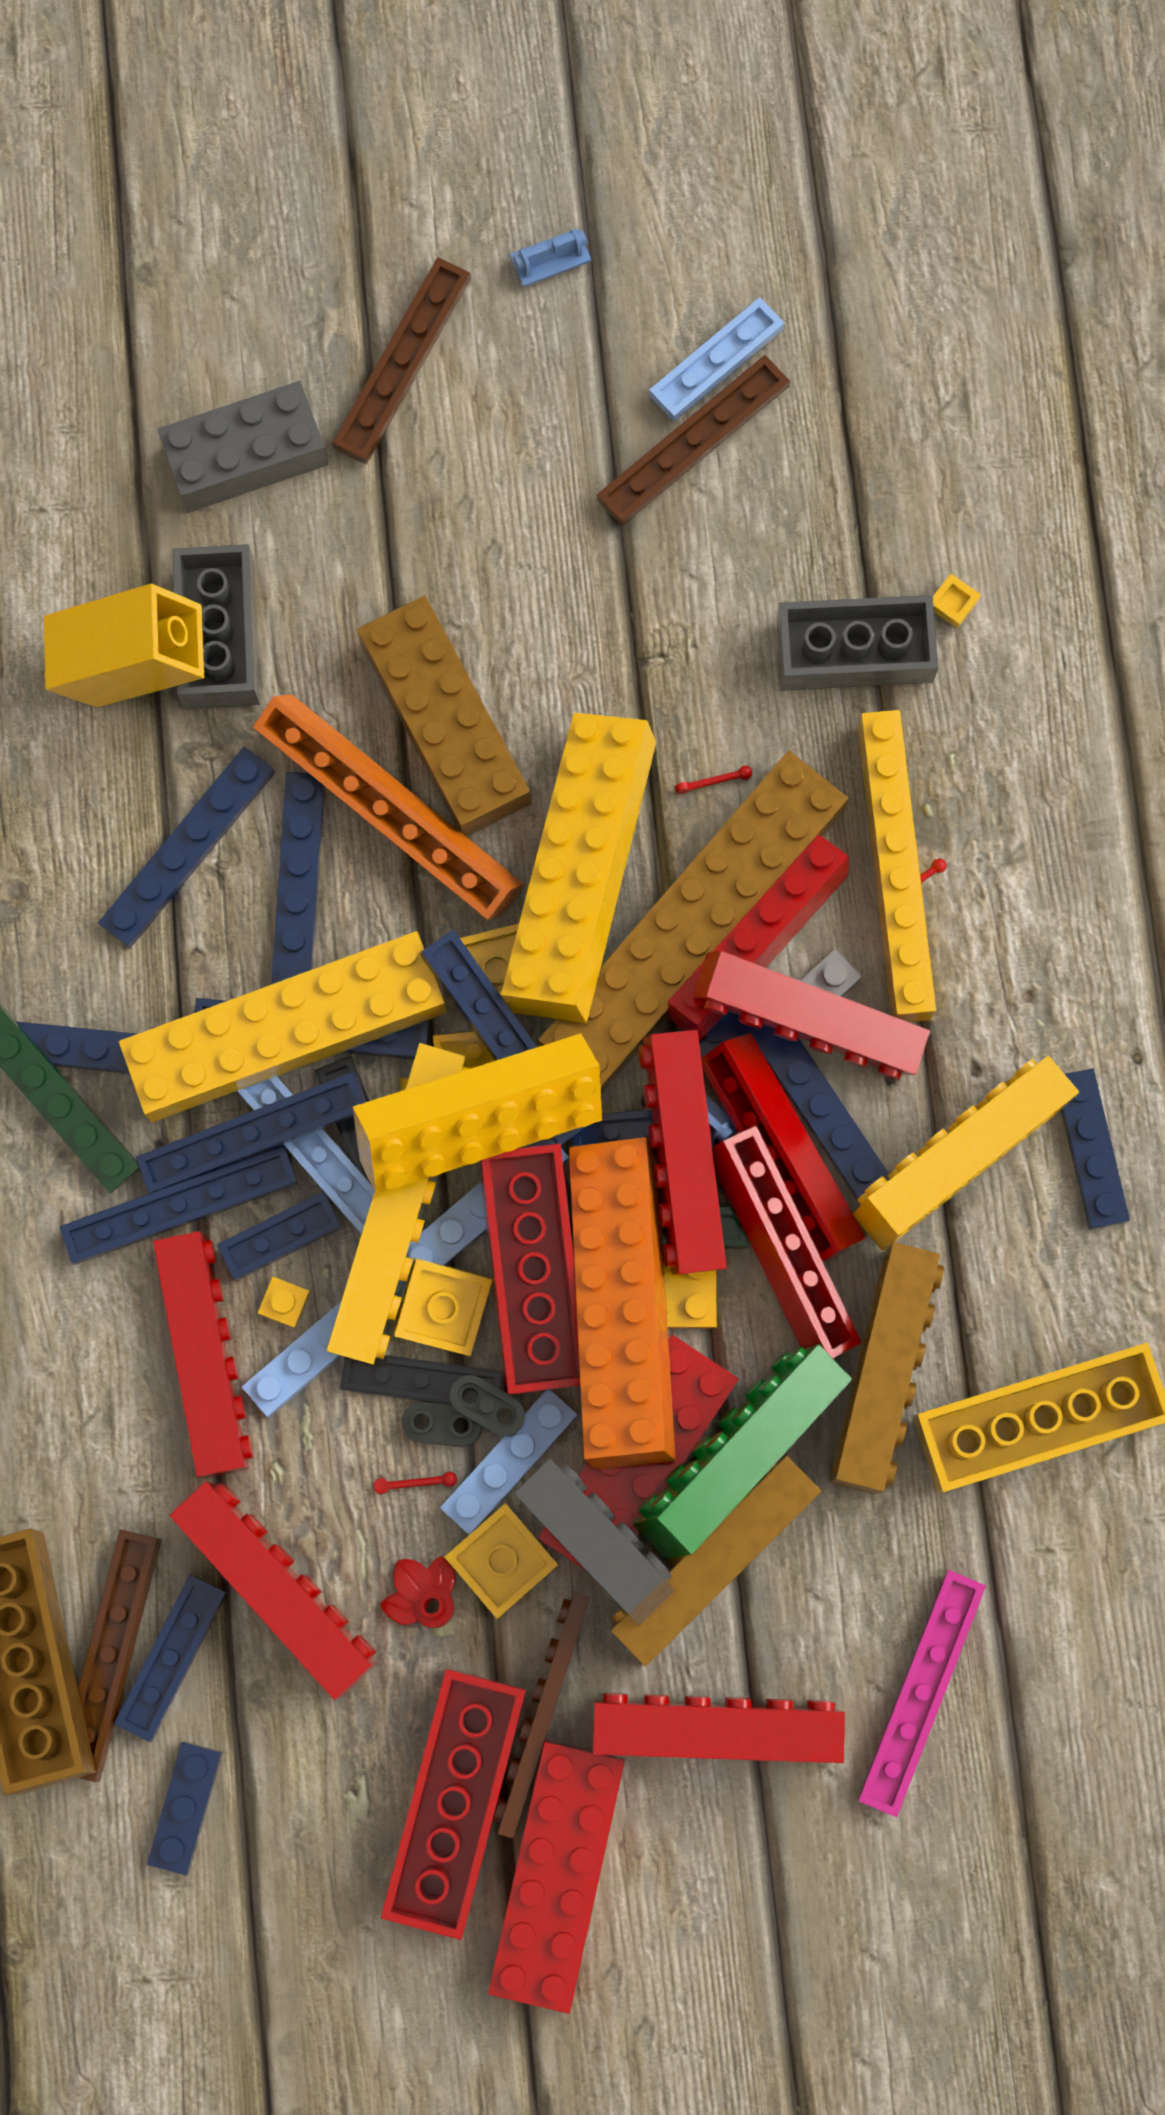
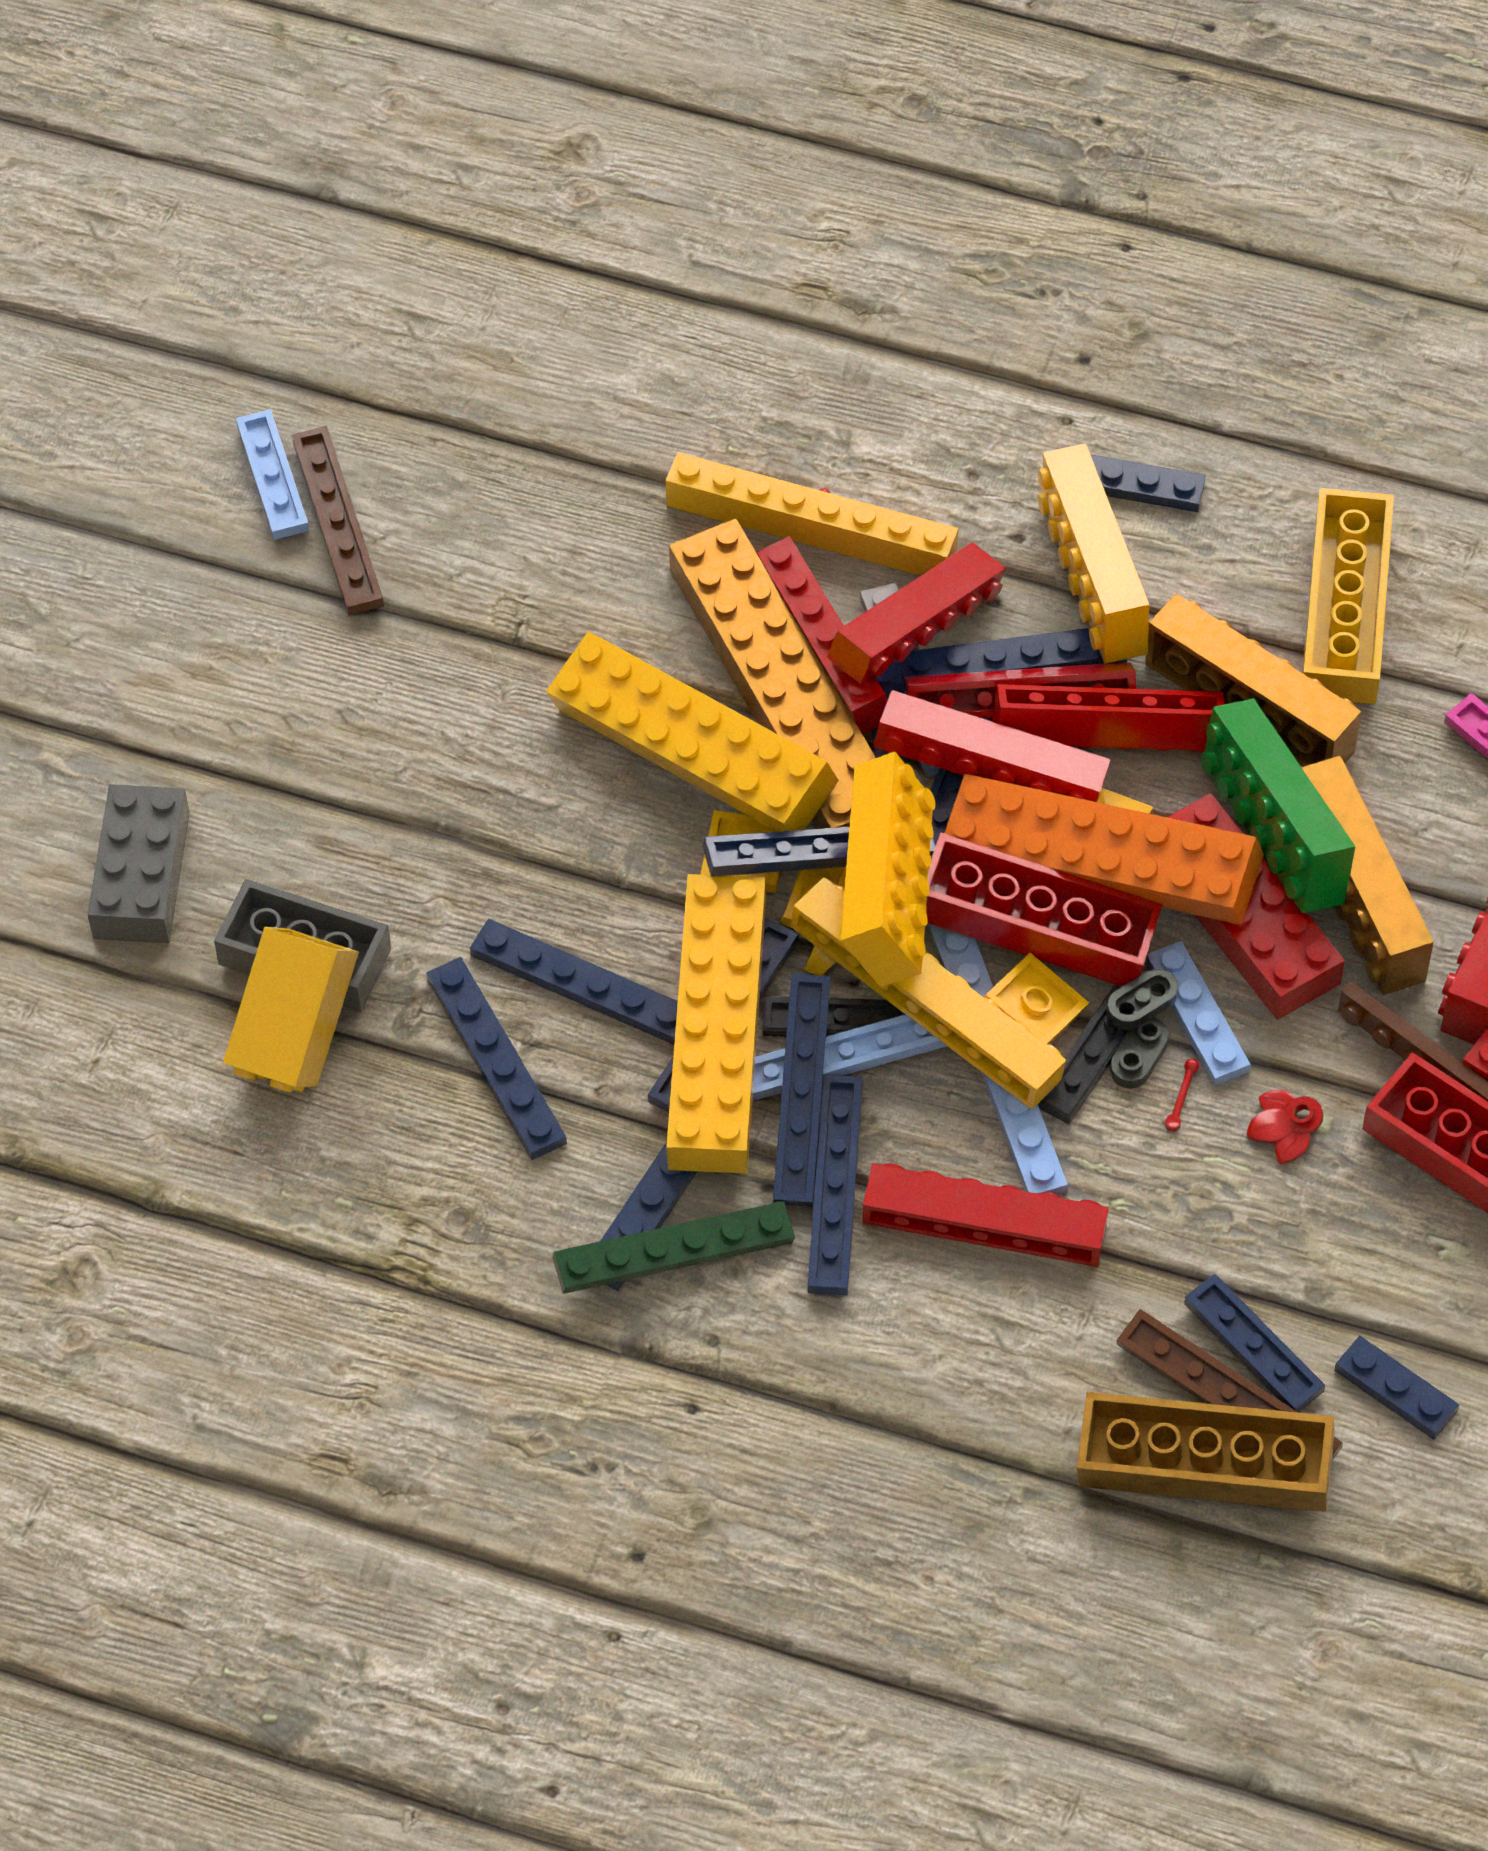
camera: 65 degrees left, 20 degrees down
red brick [169,1481,377,1701] -> none
dark blue plate [217,1191,342,1281] -> none
orange brick [253,694,525,920] -> none
yellow plate [258,1277,311,1329] -> none
reddish brown plate [332,257,471,465] -> none
pearl gold brick [357,595,531,837] -> none
yellow plate [445,1503,558,1619] -> none
medium blue hinge [509,228,592,287] -> none
dark grey brick [514,1458,674,1626] -> none
red hinge [674,766,753,795] -> none
dark grey brick [776,595,938,691] -> none
yellow plate [933,573,981,629] -> none

